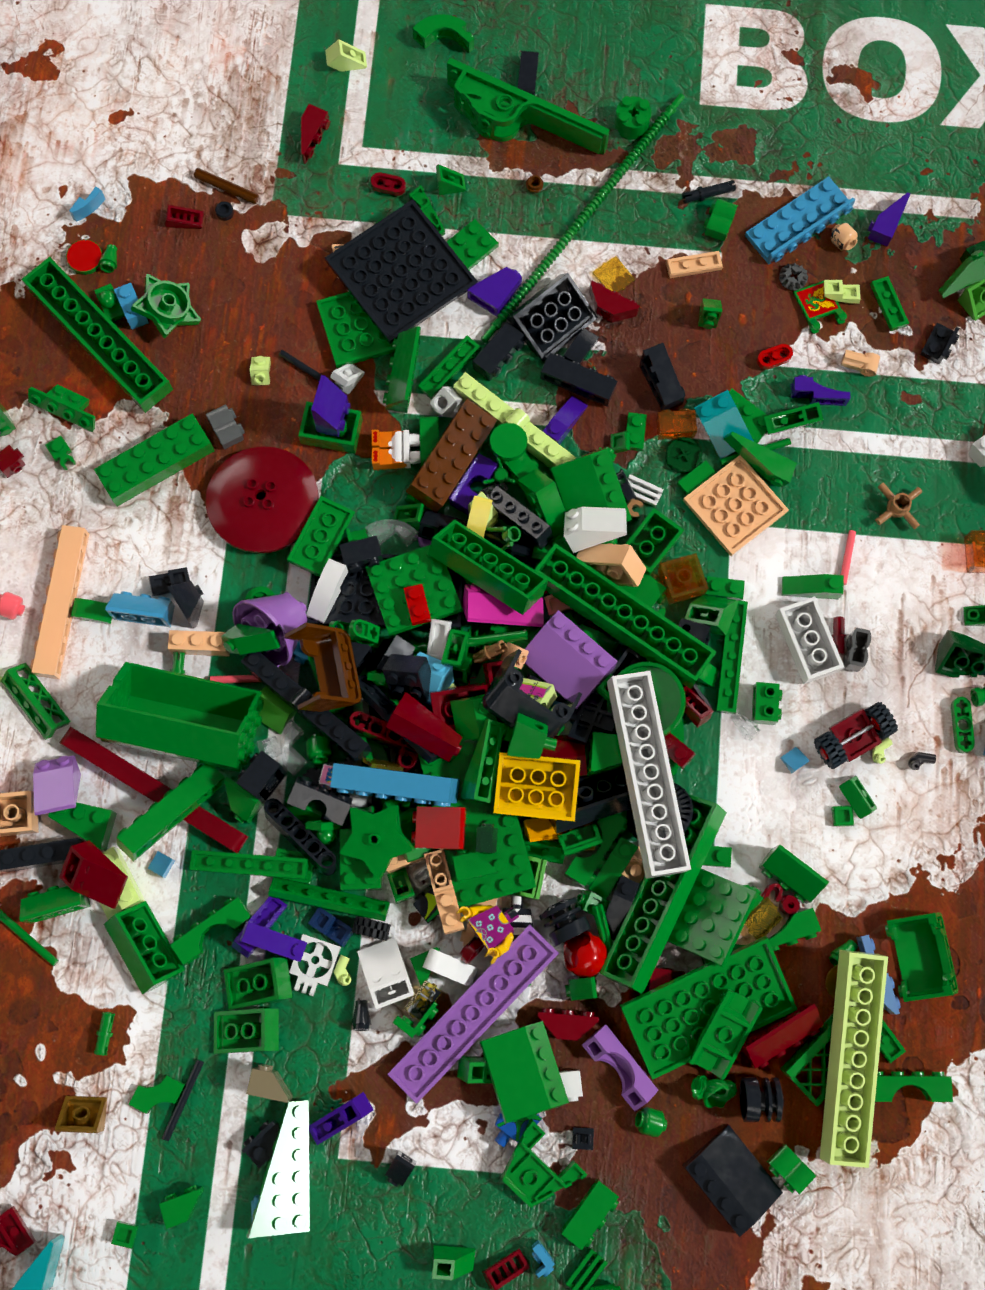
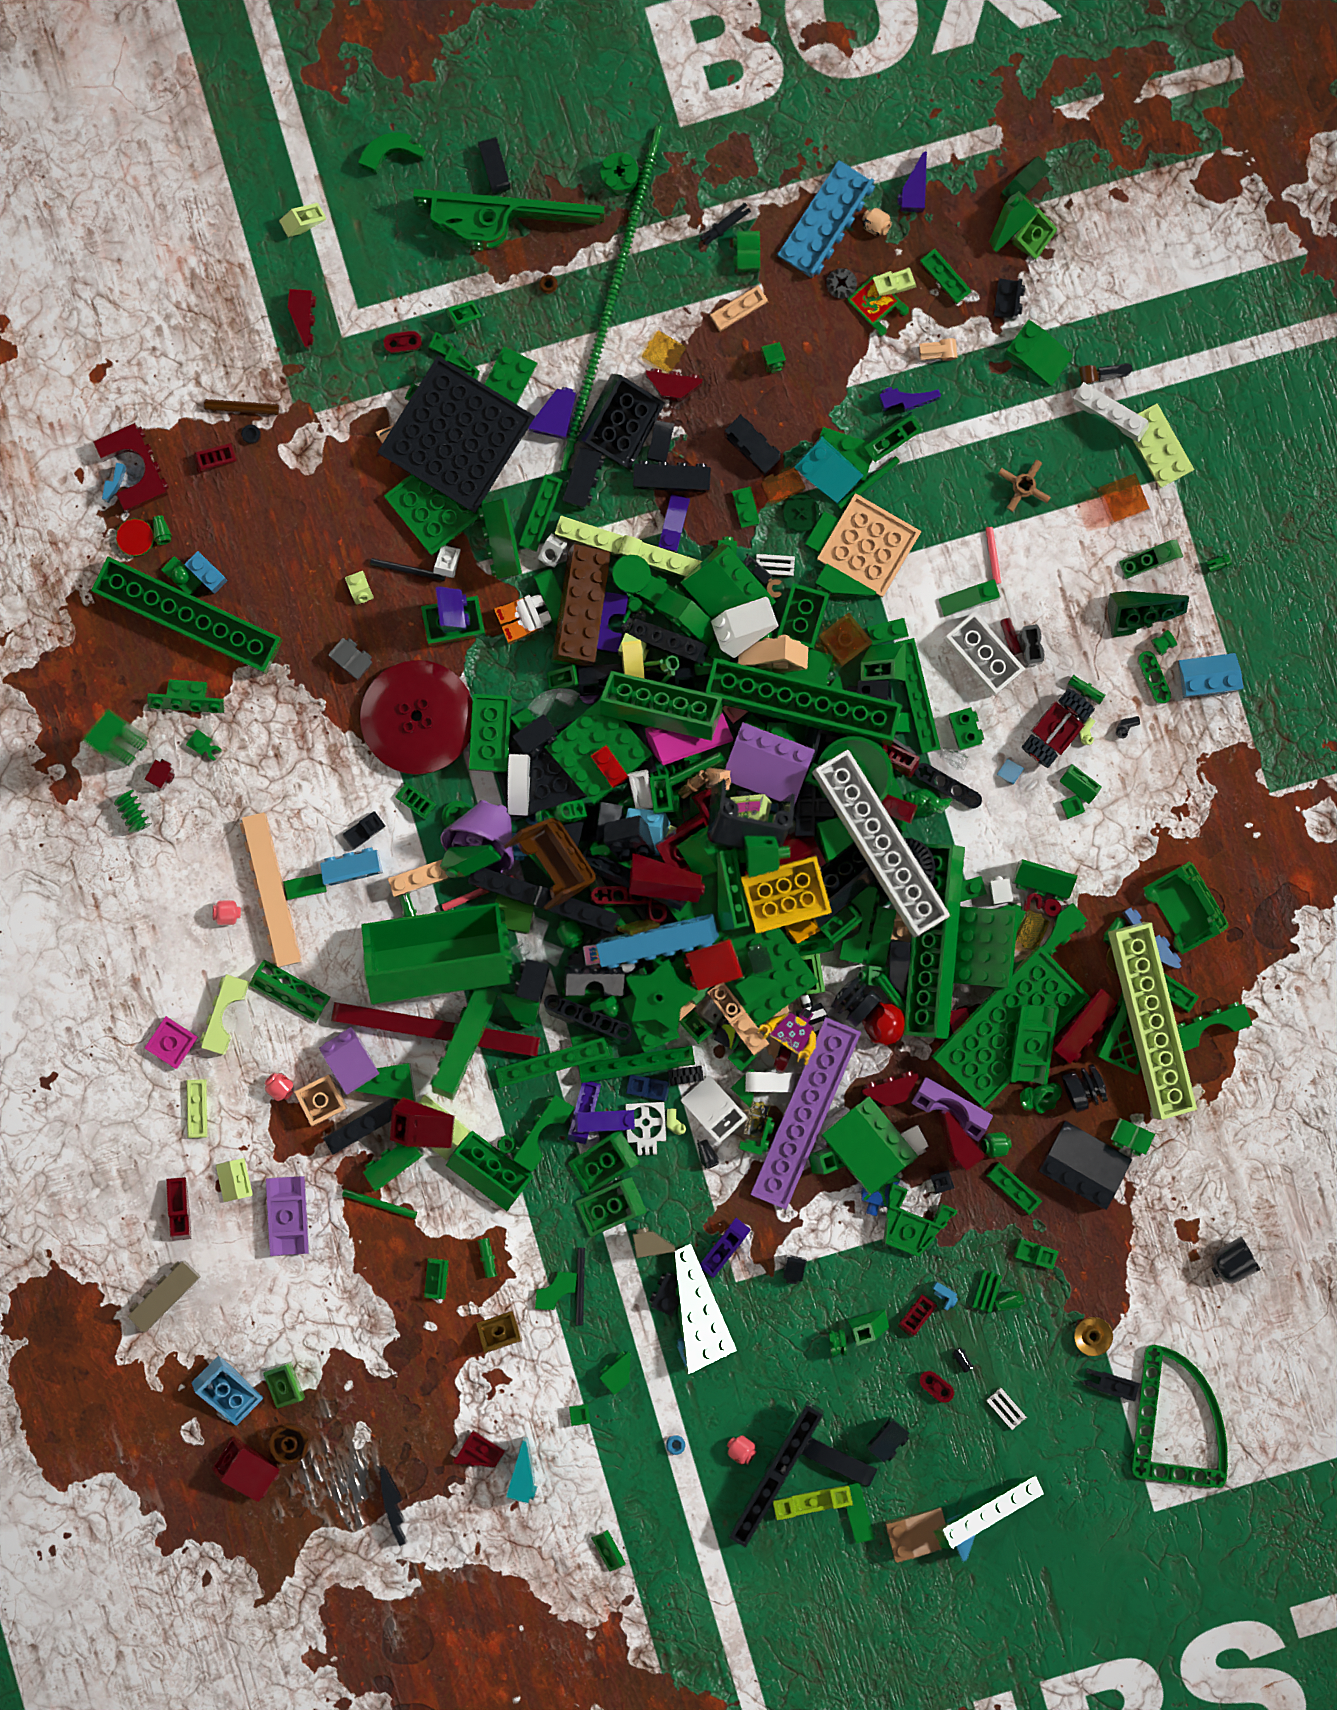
camera: 20 degrees left, 10 degrees up
green brick [94,413,215,507] -> none
green plate [131,274,201,338] -> none
dark azure slope [148,851,175,878] -> none
black slope [167,581,204,628] -> none
green brick [560,1179,619,1250] -> none
green slope [565,977,597,1001] -> none
green tile [610,431,630,454] -> none
green slope [723,431,797,487] -> none
red plate [757,344,793,370] -> none
none -> dark red arch [93,423,169,513]
none -> green slope [395,782,437,820]
none -> green hinge [424,1258,449,1300]
none -> green plate [497,1135,516,1154]
none -> green panel [728,1042,757,1071]
none -> green slope [815,564,876,598]
none -> green wheel [828,1329,847,1357]
none -> green hair [904,789,952,817]
none -> black beam [914,763,982,809]
none -> dark red slope [939,1110,985,1171]
none -> green tile [986,1162,1042,1215]
none -> white brick [989,876,1013,905]
none -> green slope [1005,319,1073,387]
none -> green slope [1013,1238,1059,1270]
none -> green pin [1067,674,1106,705]

